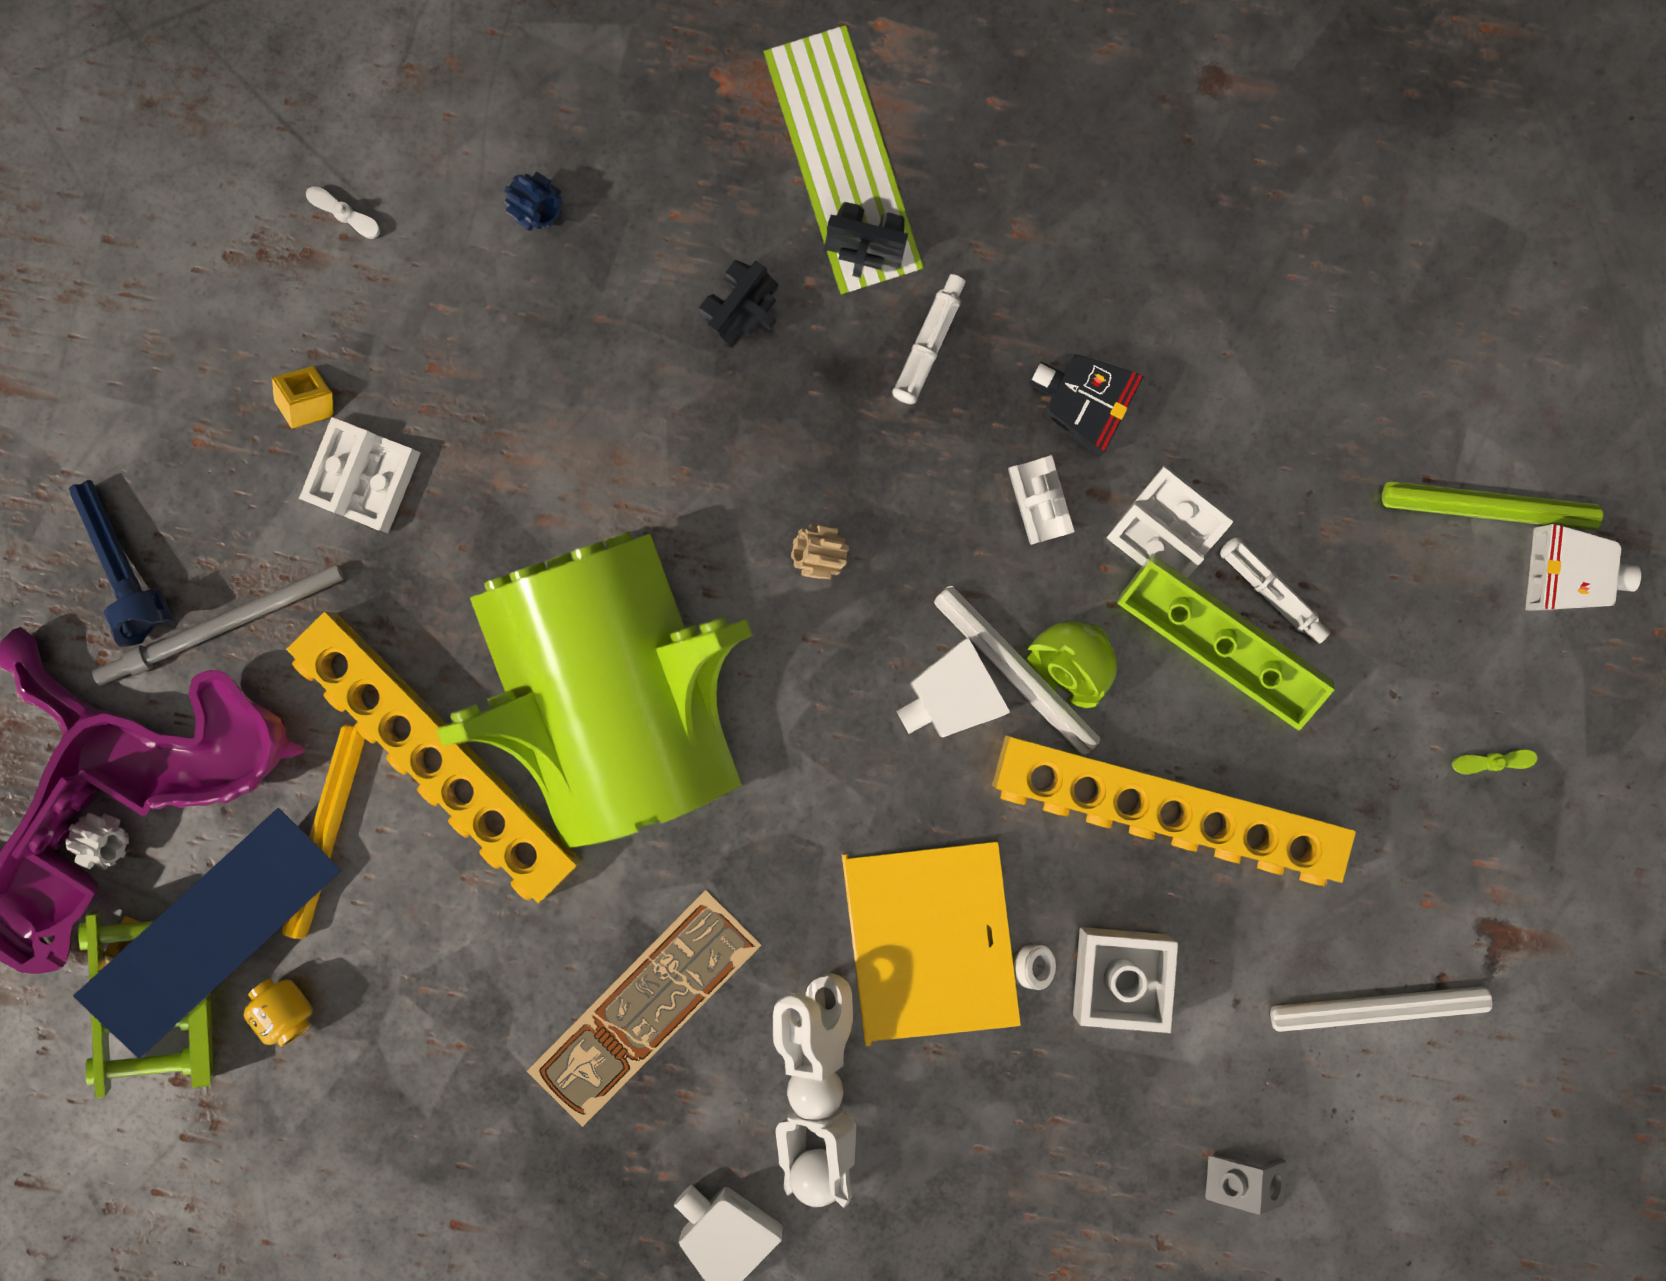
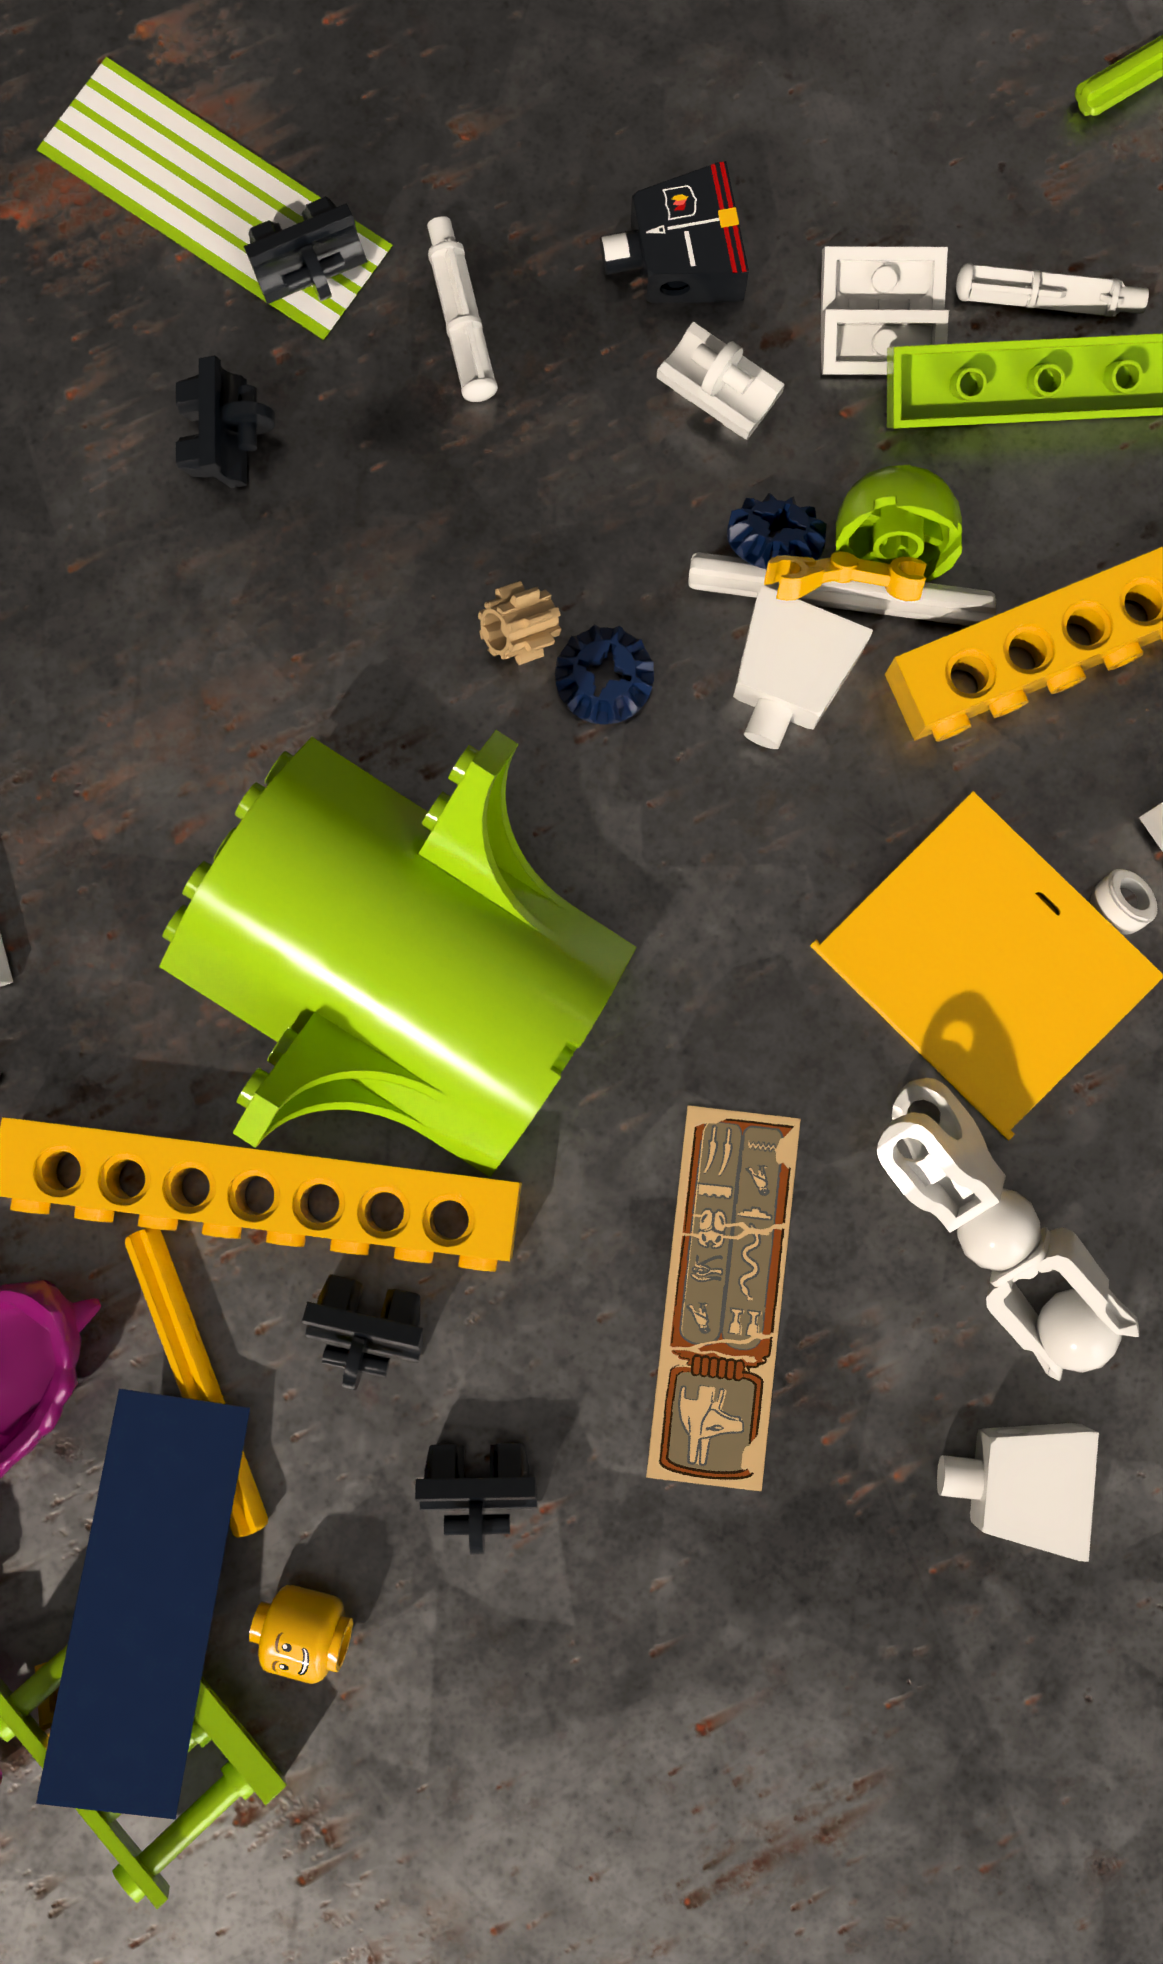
camera: 35 degrees left, 5 degrees down
none -> black hips [302,1274,423,1390]
none -> black hips [415,1443,538,1555]
none -> dark blue gear [555,624,654,724]
none -> dark blue gear [727,493,827,570]
none -> yellow piece [764,551,927,601]

